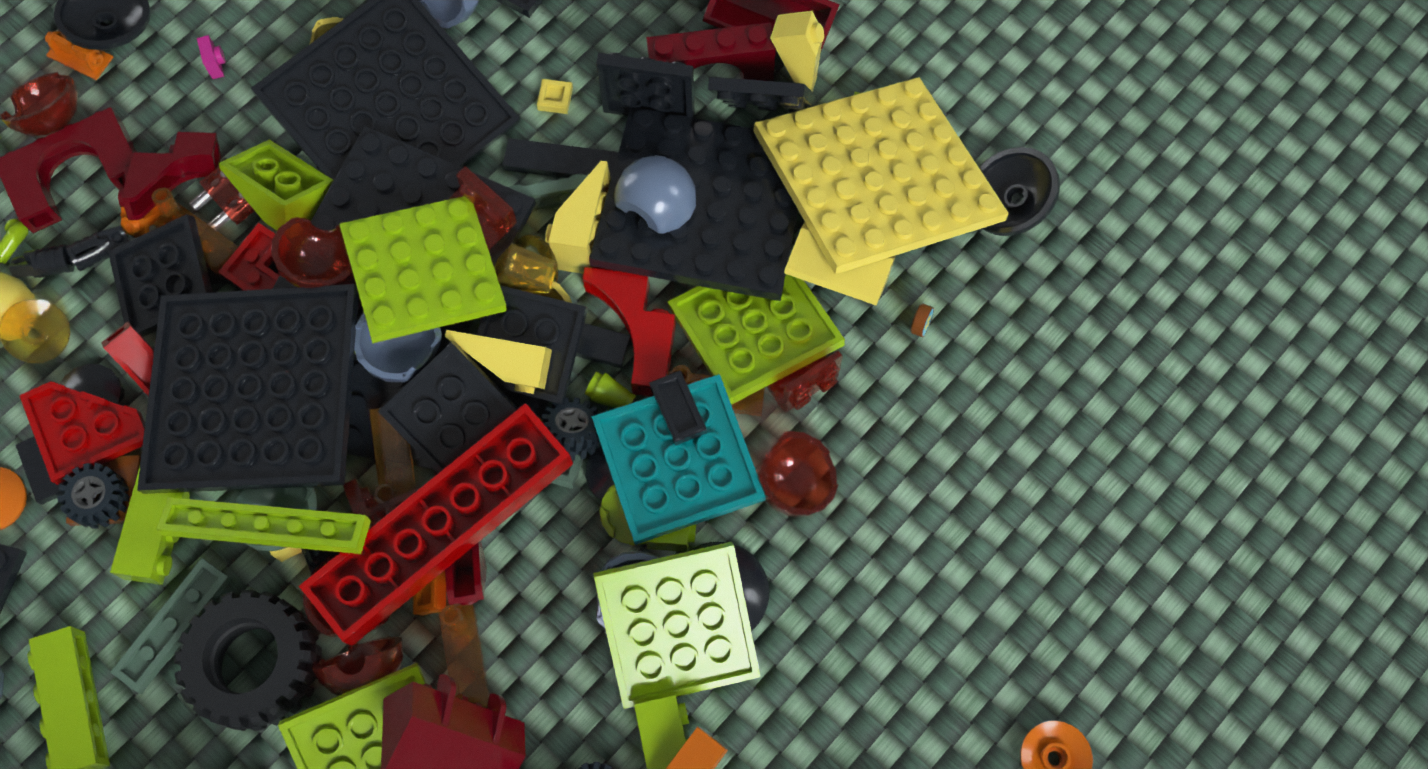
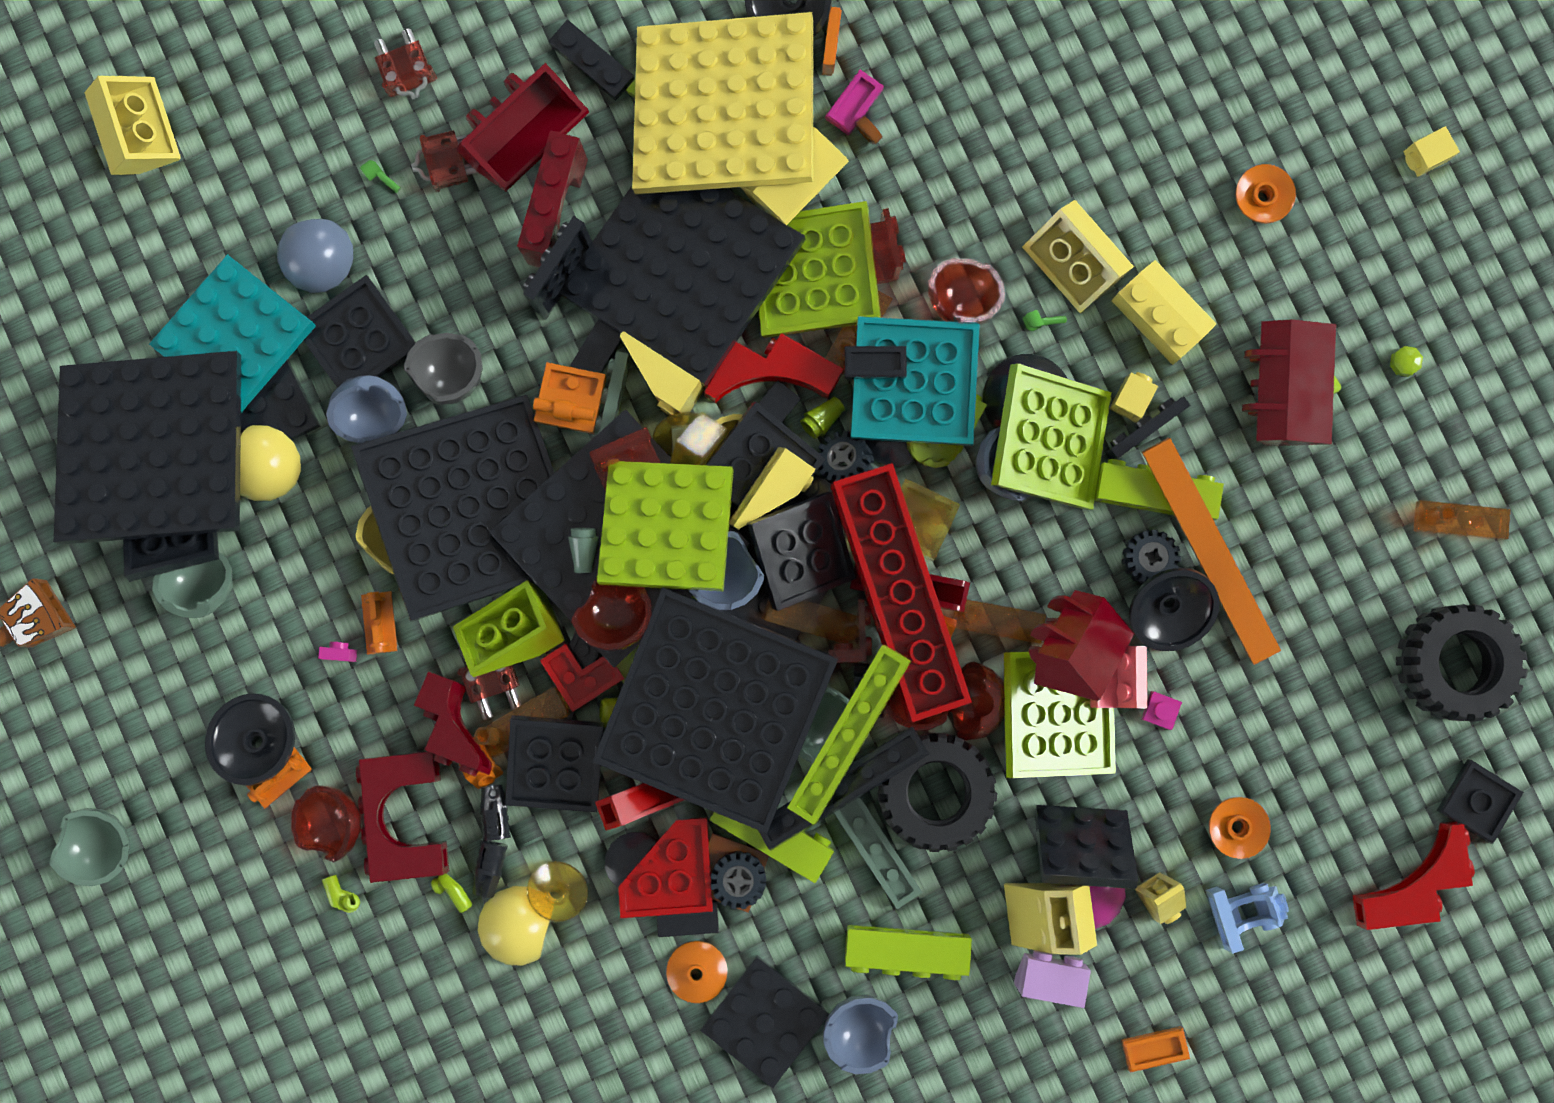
camera: 65 degrees left, 15 degrees up
light yellow tile [537,79,573,114] -> none
sand blue cylinder [614,155,696,234] -> none
black plate [708,77,817,112] -> none
light yellow slope [770,11,824,92] -> none
none -> orange hinge [361,591,398,655]
none -> dark grey cylinder [404,333,483,405]
none -> orange plate [533,362,607,434]
none -> black plate [548,19,635,101]
none -> sand green cone [568,528,599,573]
none -> black tile [758,727,930,851]
none -> orange tile [822,7,842,76]
none -> dark pink tile [825,69,884,136]
none -> clear yellow slope [901,478,961,562]
none -> light yellow slope [1022,200,1134,313]
none -> bright green hand [1022,310,1067,331]
none -> black plate [1106,396,1191,459]
none -> light yellow brick [1109,372,1158,423]
none -> light yellow slope [1111,260,1216,365]

